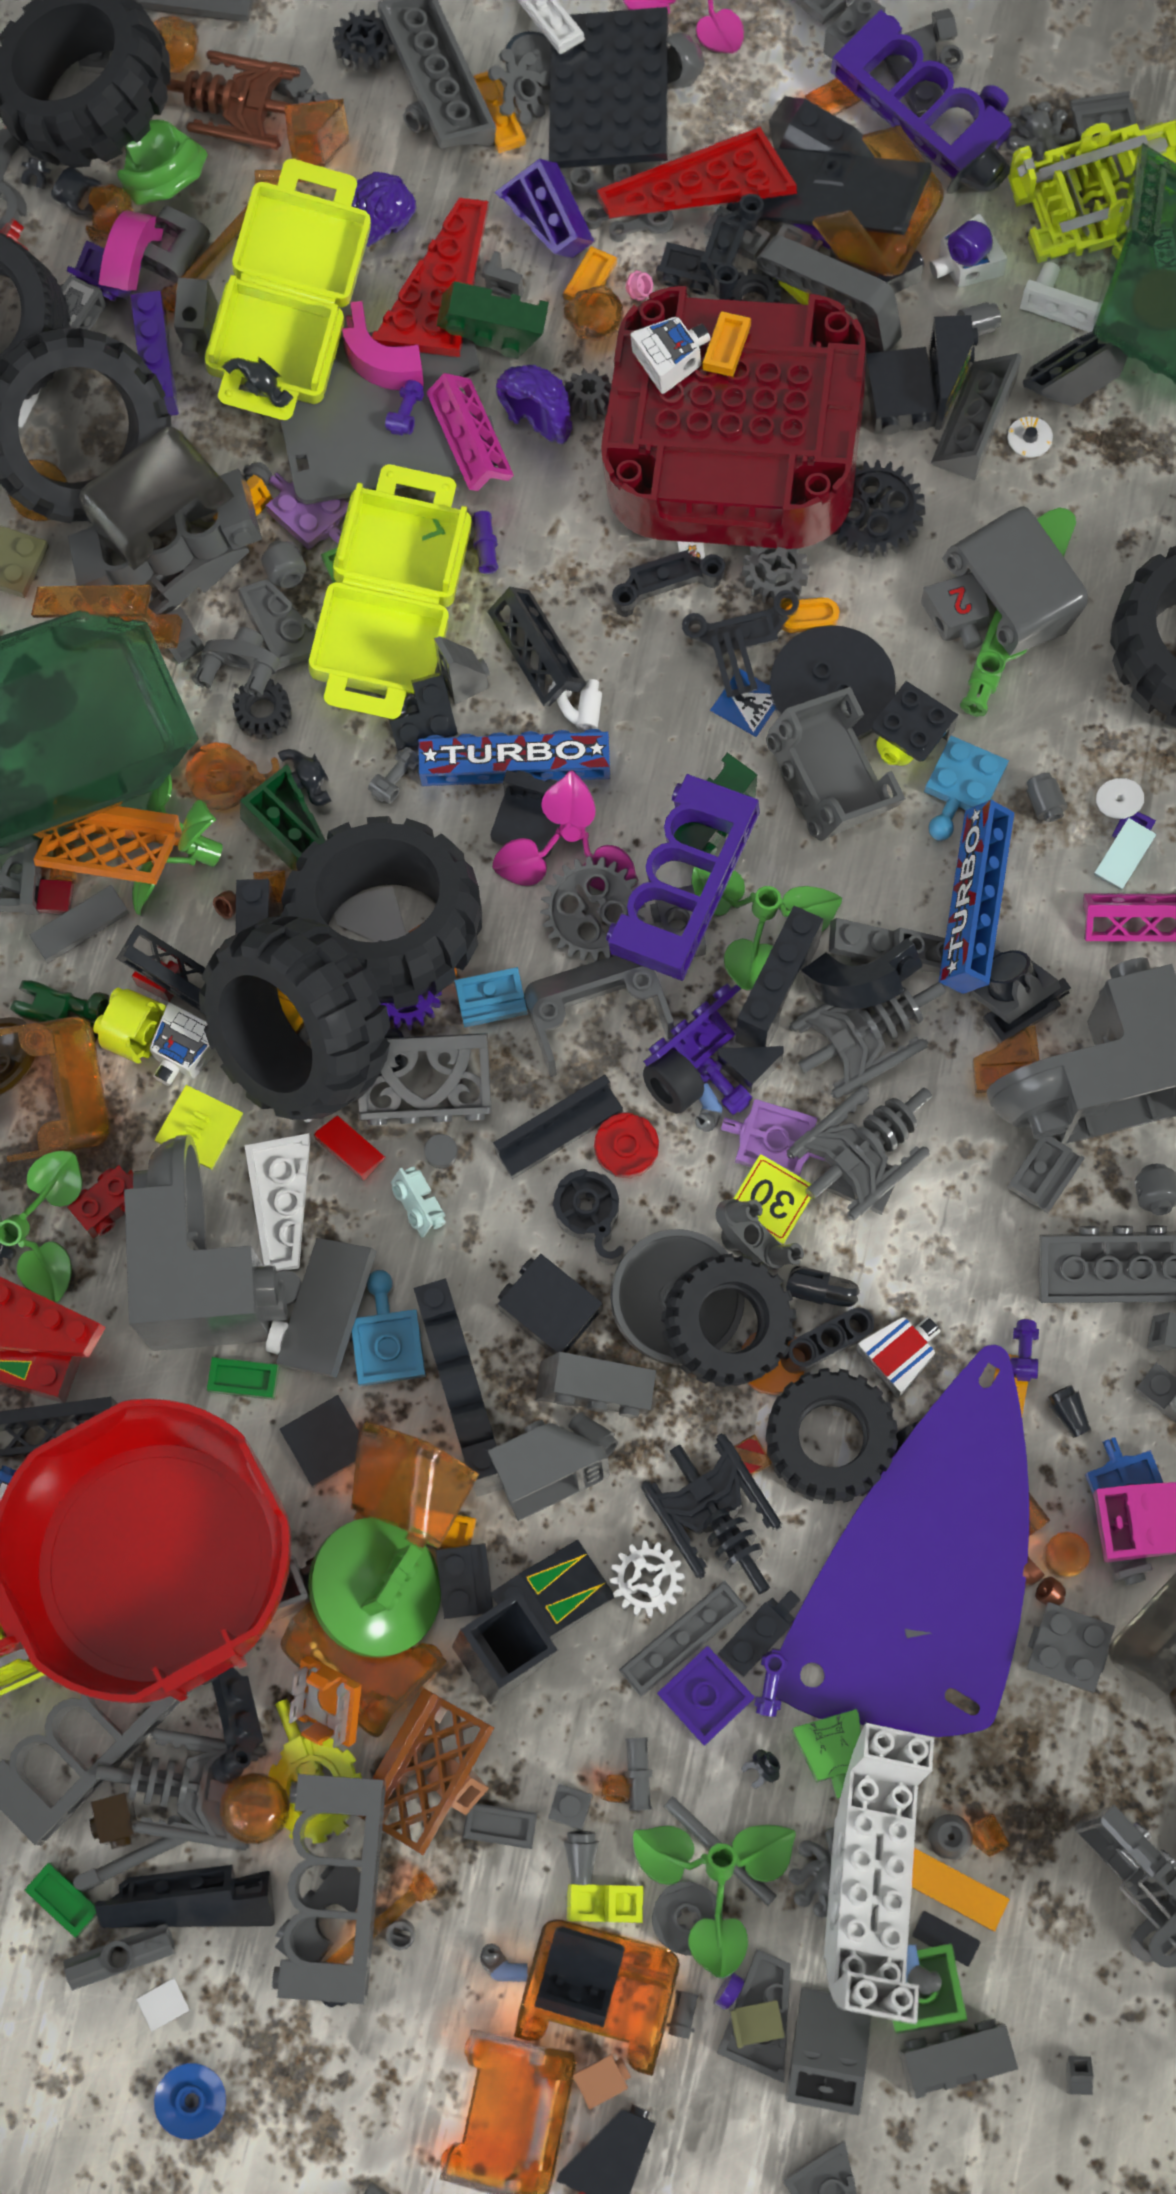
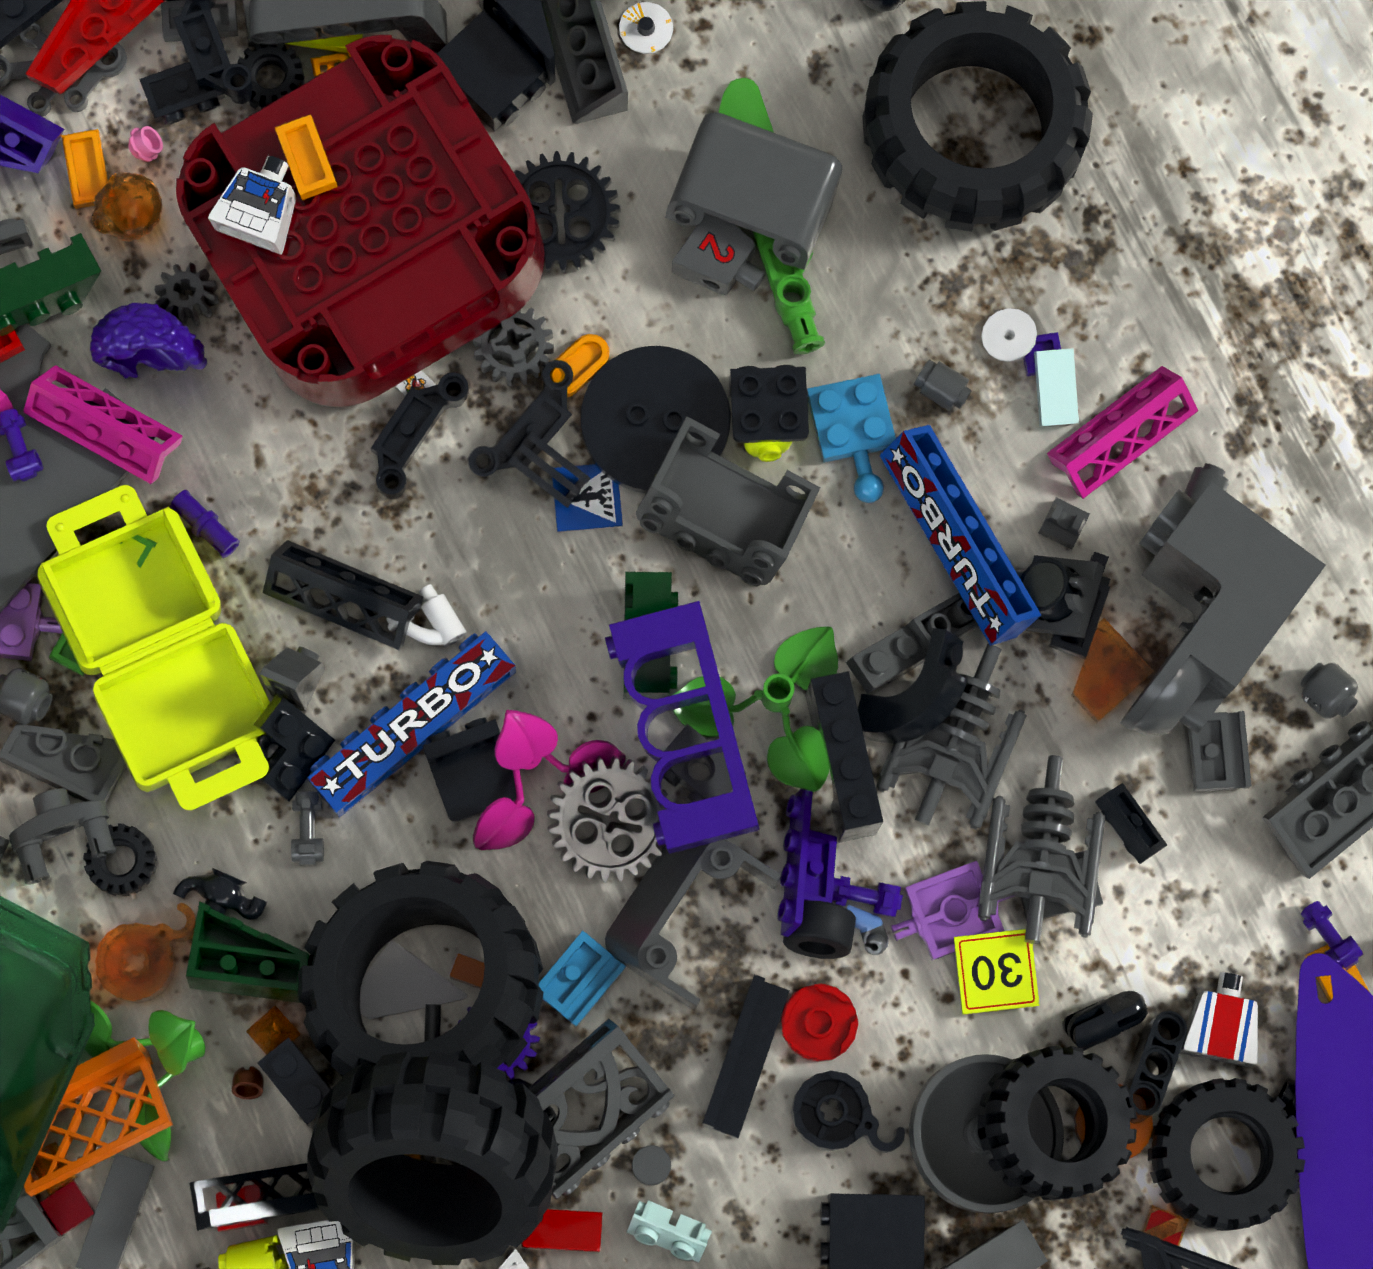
camera: 50 degrees left, 5 degrees up
dark grey connector [716,1199,804,1269] -> none
black slope [717,1046,784,1094] -> none
none -> dark grey tile [1038,497,1090,550]
none -> black plate [1095,783,1167,864]

